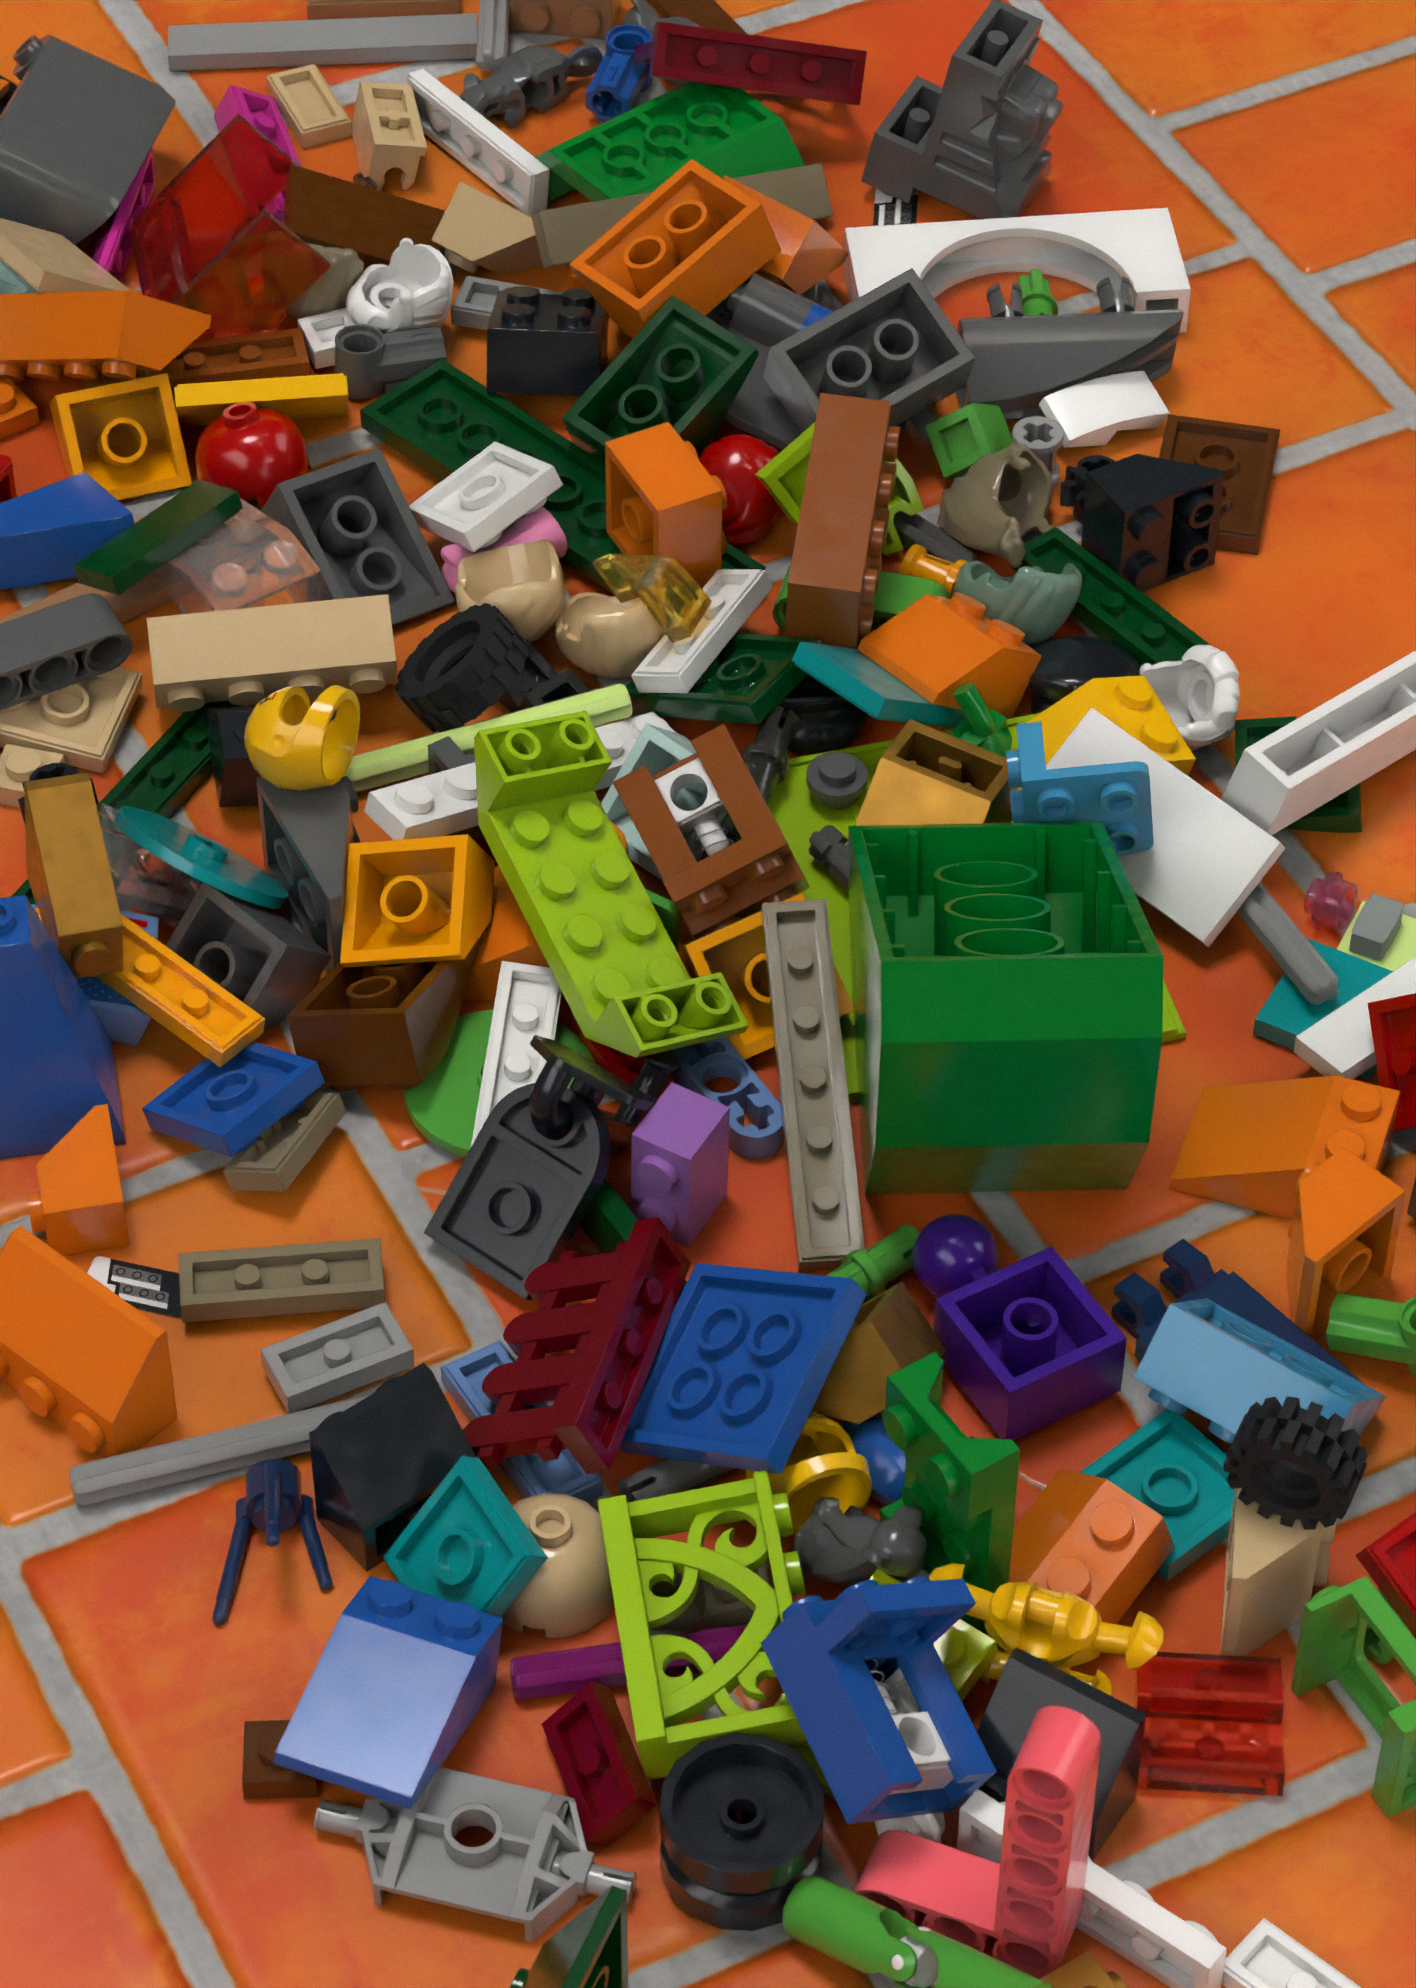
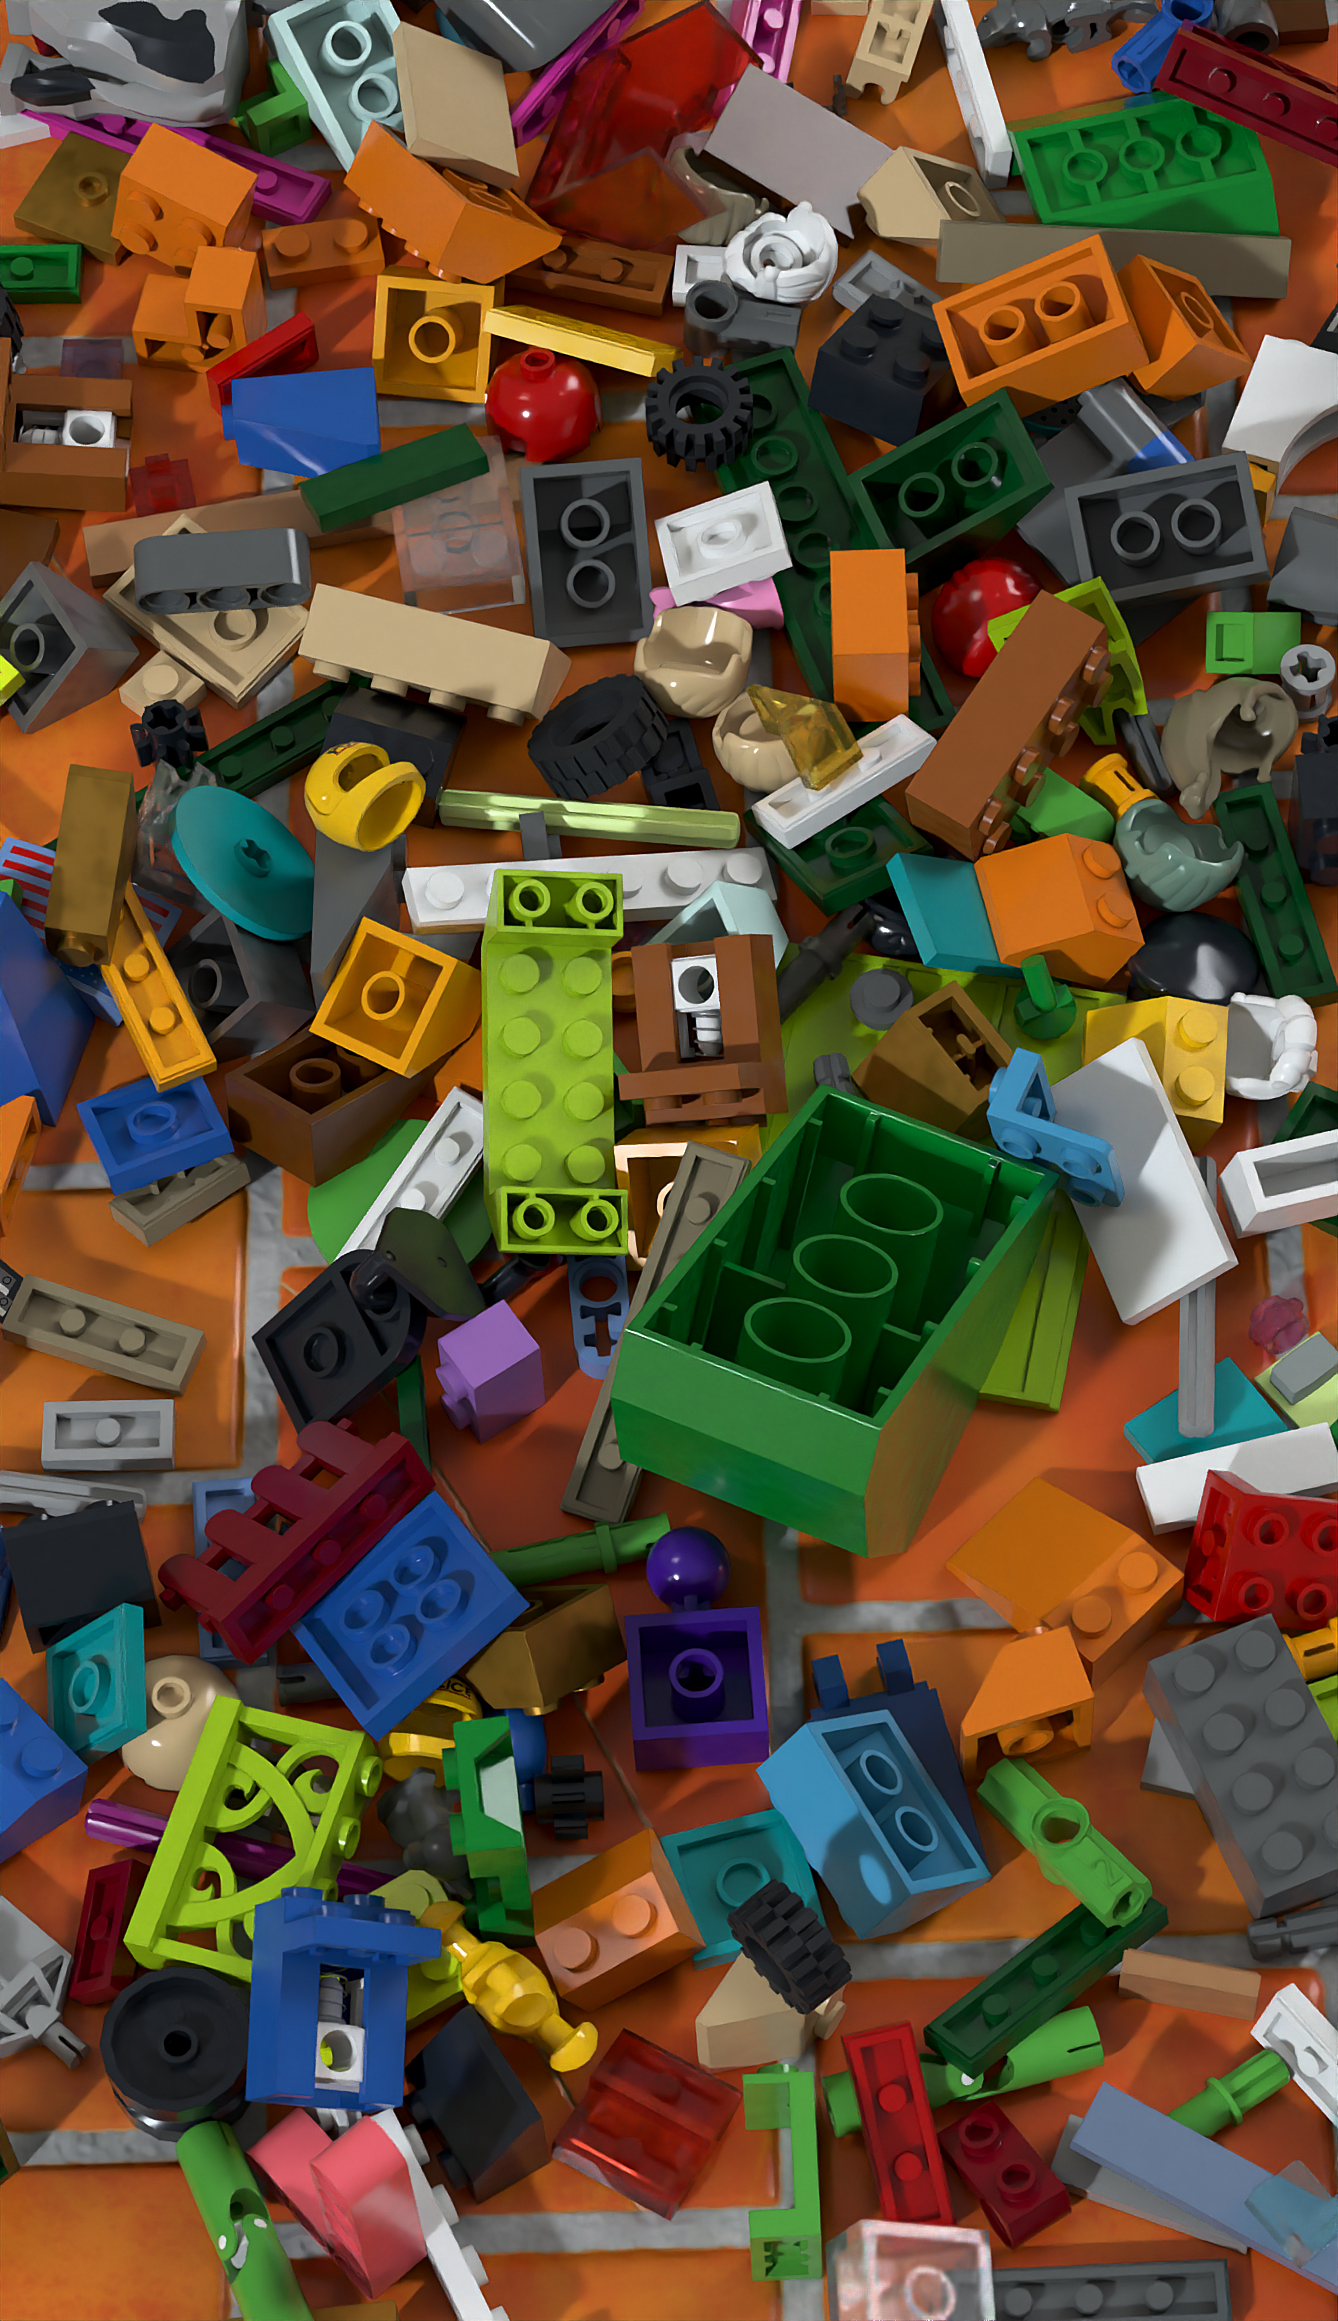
camera: 30 degrees right, 15 degrees up
none -> black tyre [645,356,754,472]

